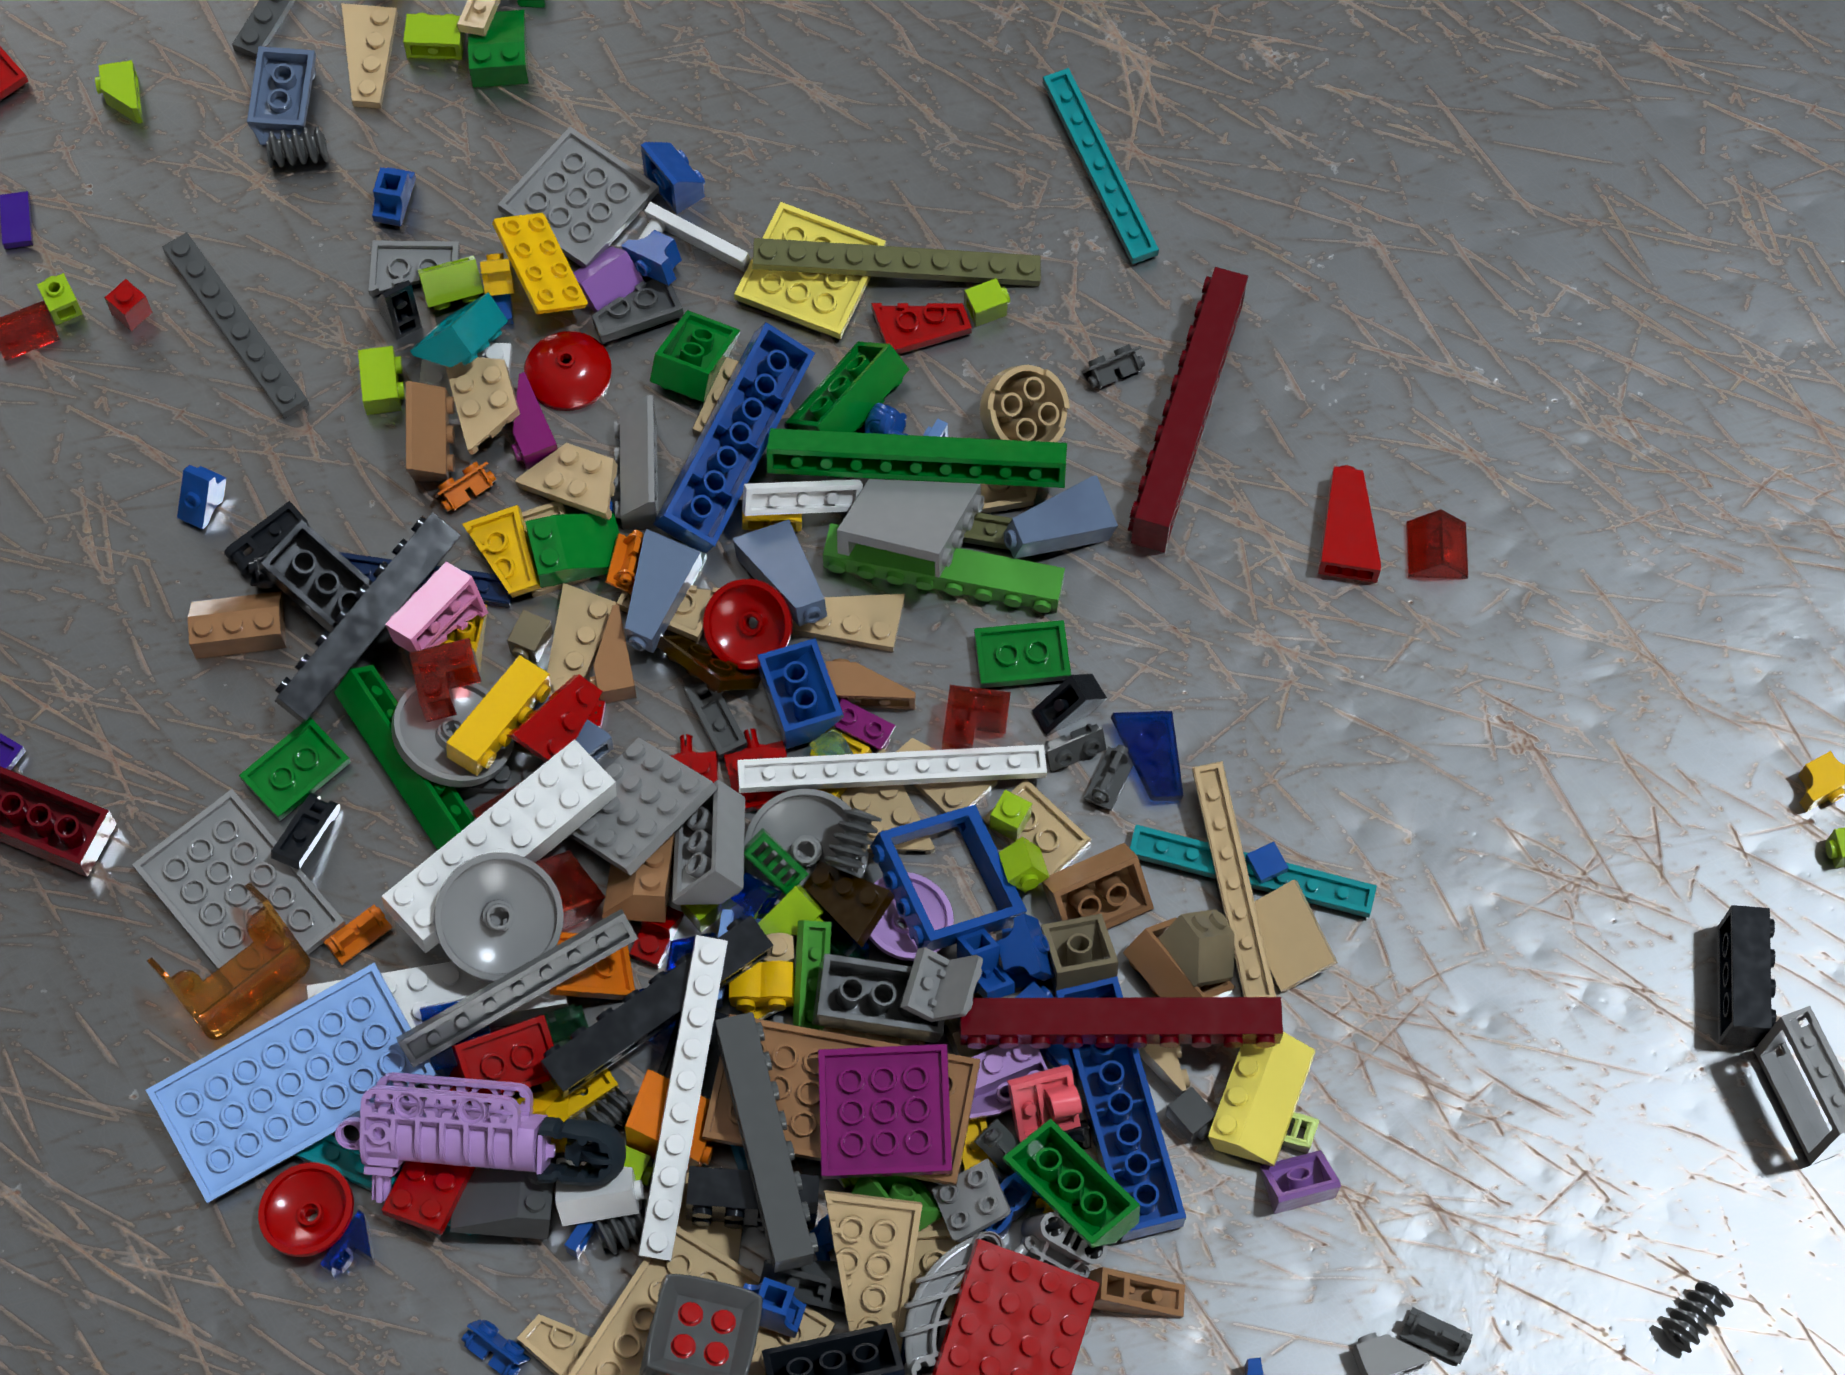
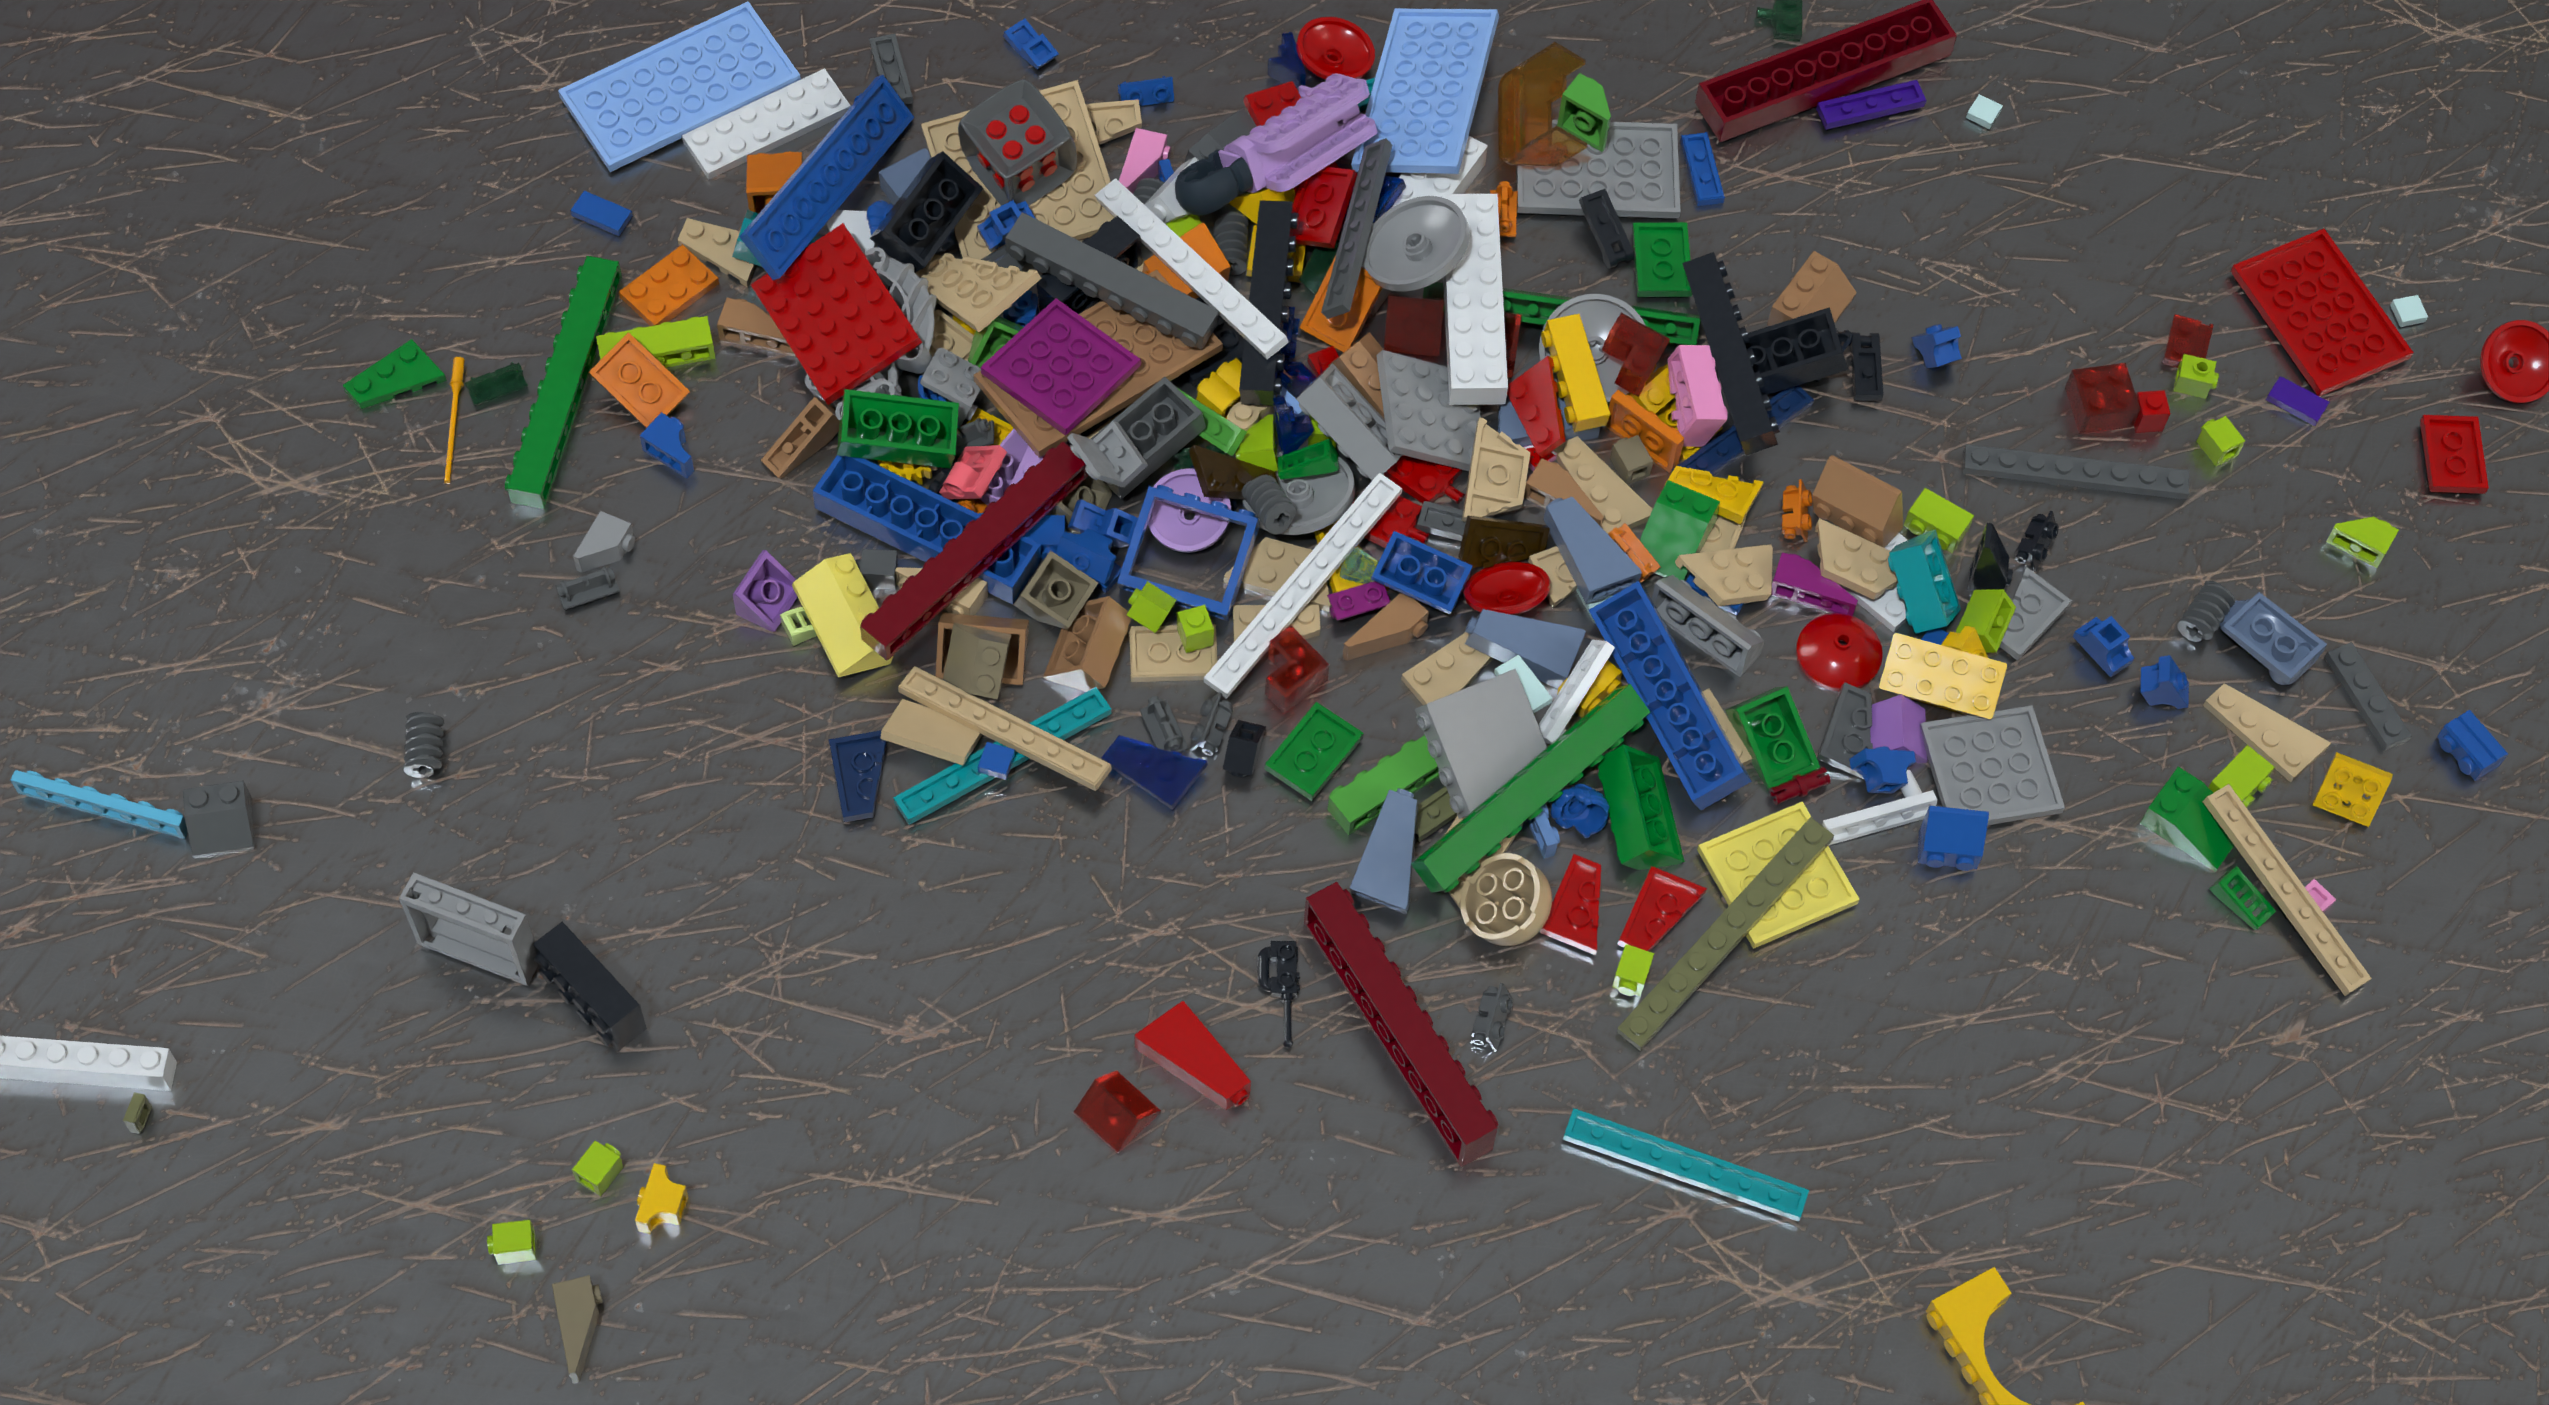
camera: 130 degrees right, 5 degrees down
none -> dark blue wing [829,730,887,822]
none -> bright pink slope [1119,128,1171,194]
none -> black piece [1257,941,1300,1048]
none -> tan wing [1462,417,1530,522]
none -> light aqua tile [1494,655,1553,713]
none -> red wing [1540,854,1601,955]
none -> bright green slope [1557,73,1611,152]
none -> orange plate [1605,390,1684,474]
none -> blue tile [1680,132,1725,206]
none -> dark red pin [1769,767,1831,805]
none -> black hinge [2015,511,2059,572]
none -> clear red brick [2065,363,2141,434]
none -> blue brick [2141,655,2189,709]
none -> lime brick [2196,416,2245,466]

